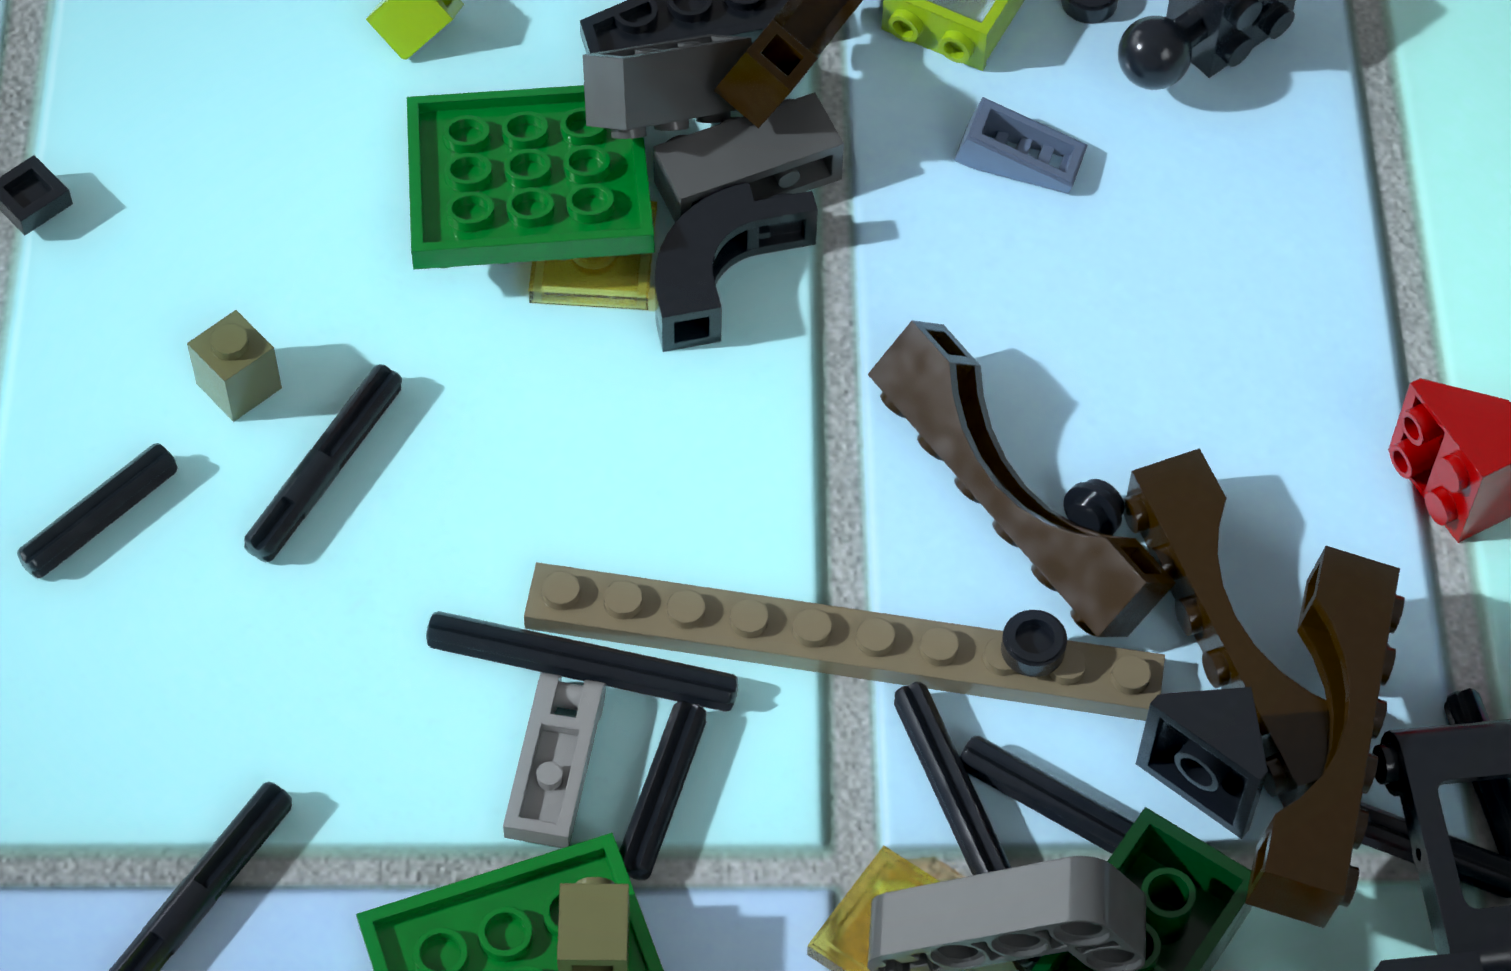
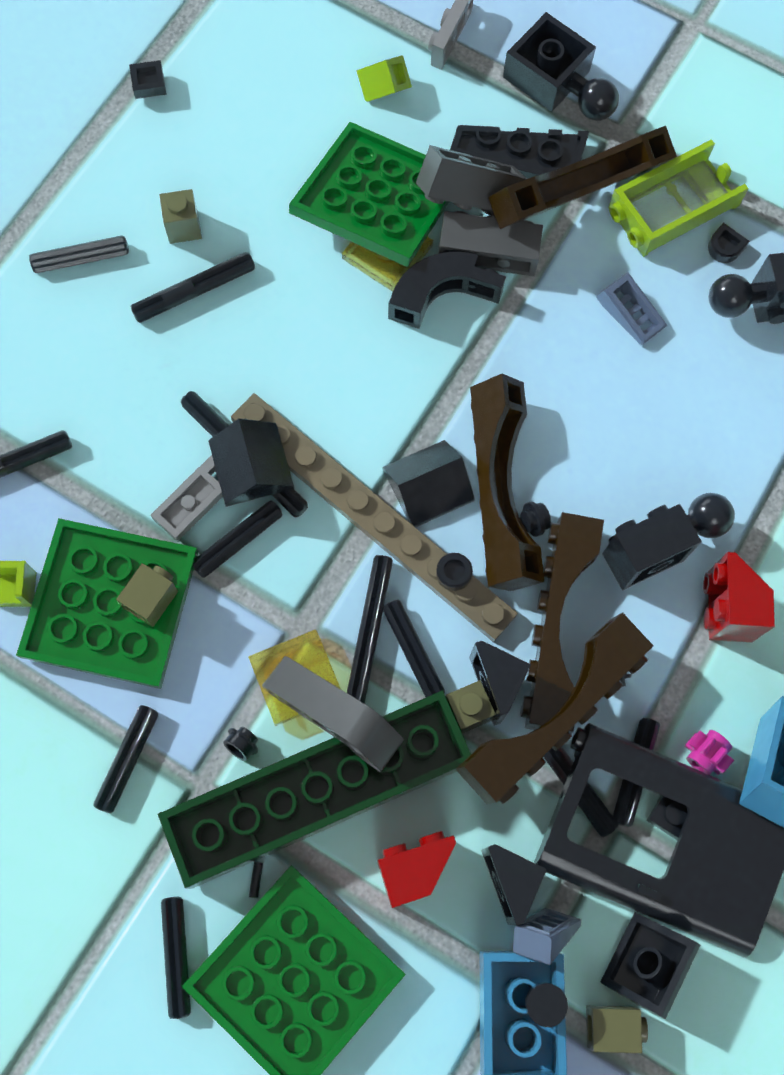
camera: 30 degrees right, 15 degrees up
none -> black slope [208,418,295,507]
none -> black slope [382,440,475,527]
none -> olive brick [445,680,496,734]
none -> black brick [602,493,735,591]

